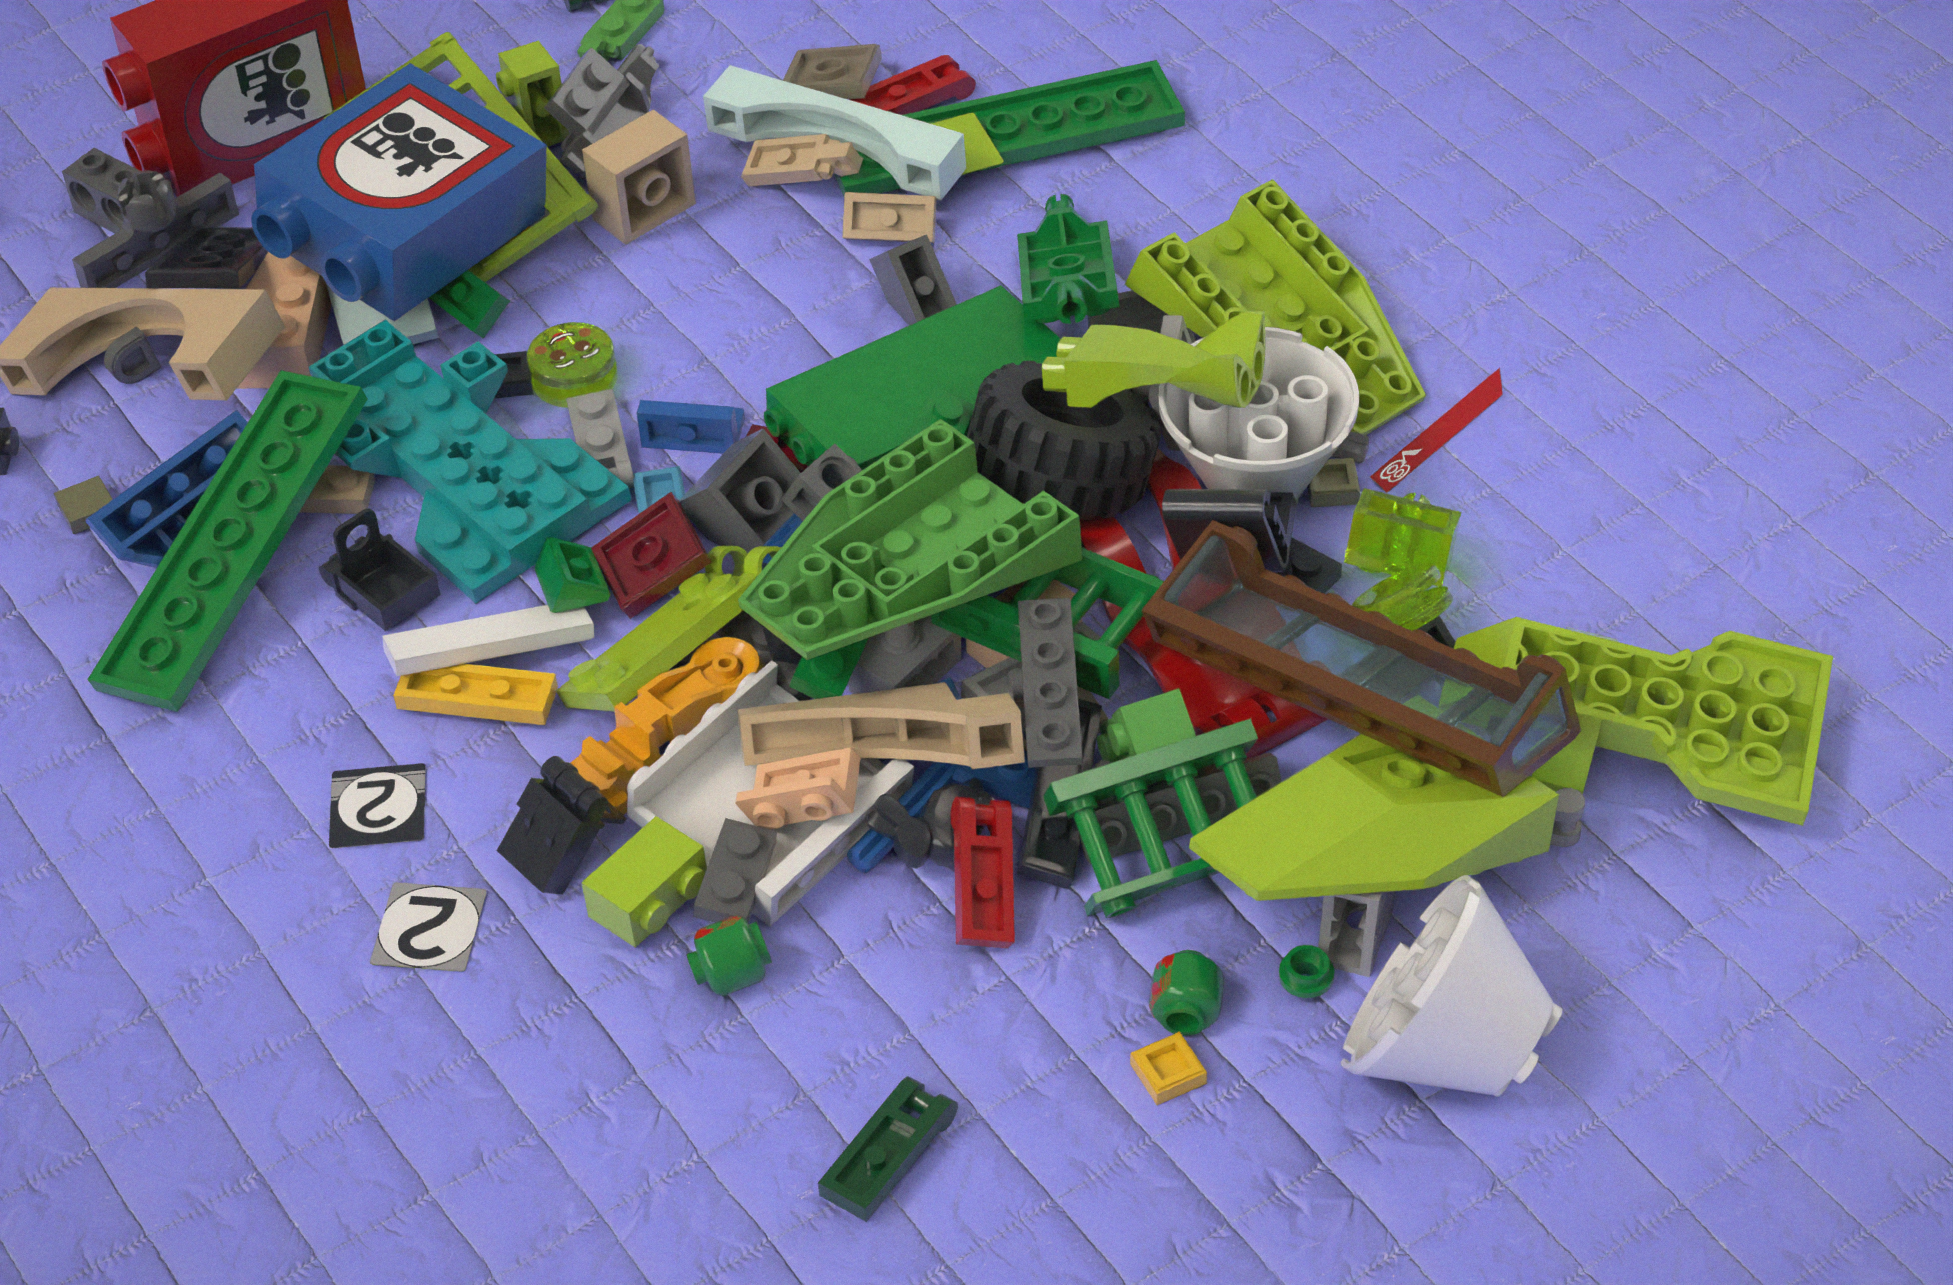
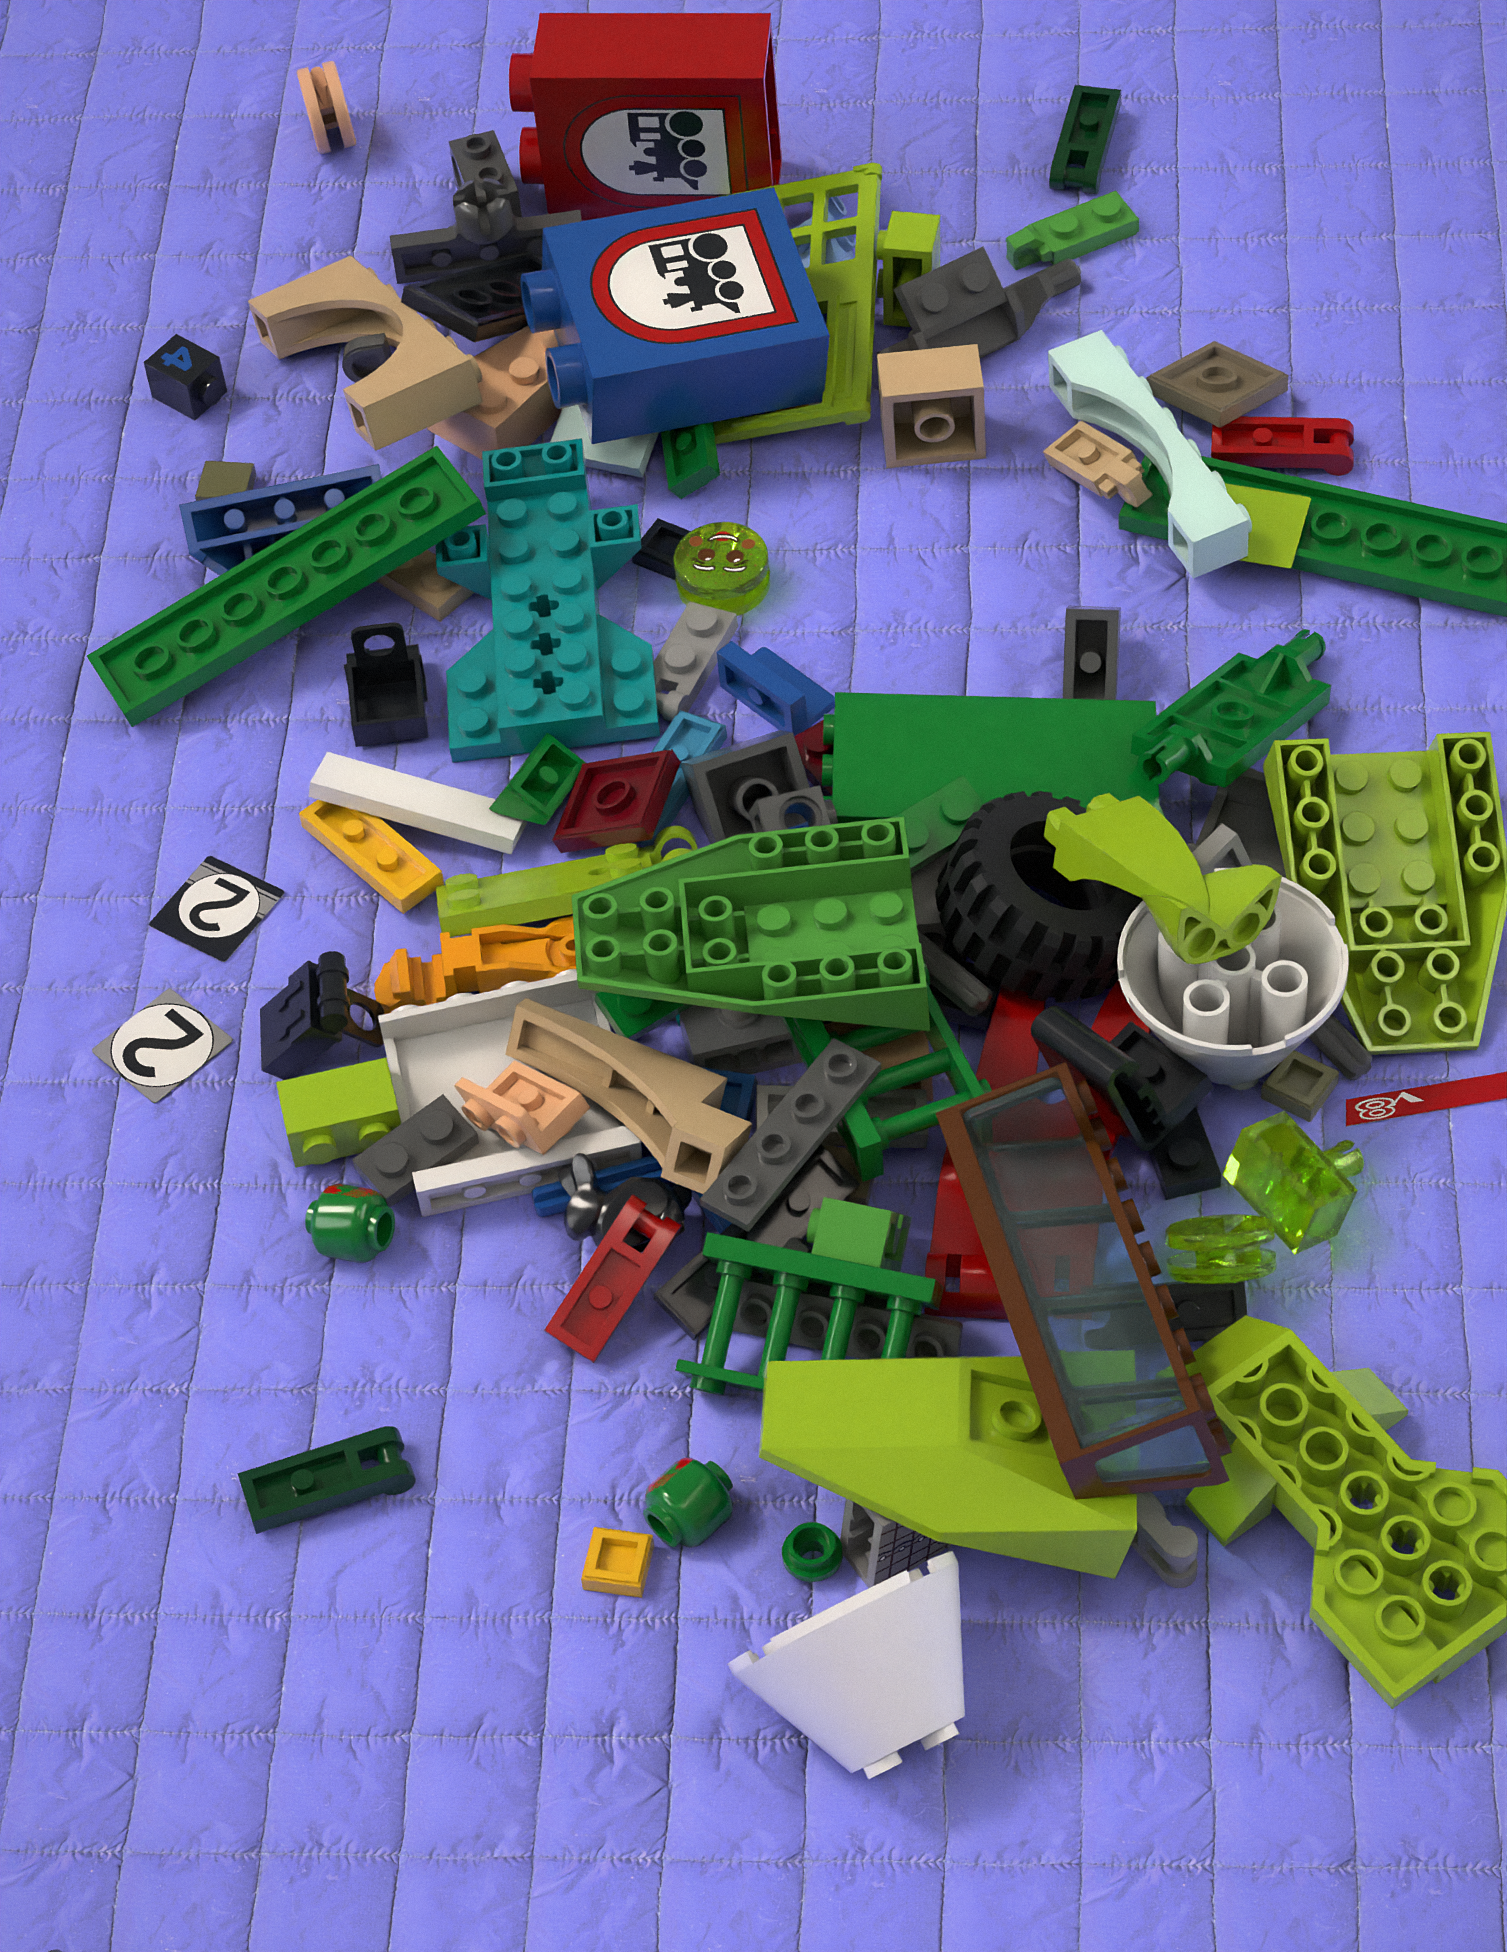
camera: 40 degrees right, 5 degrees up
tan plate [842,192,937,243] -> none

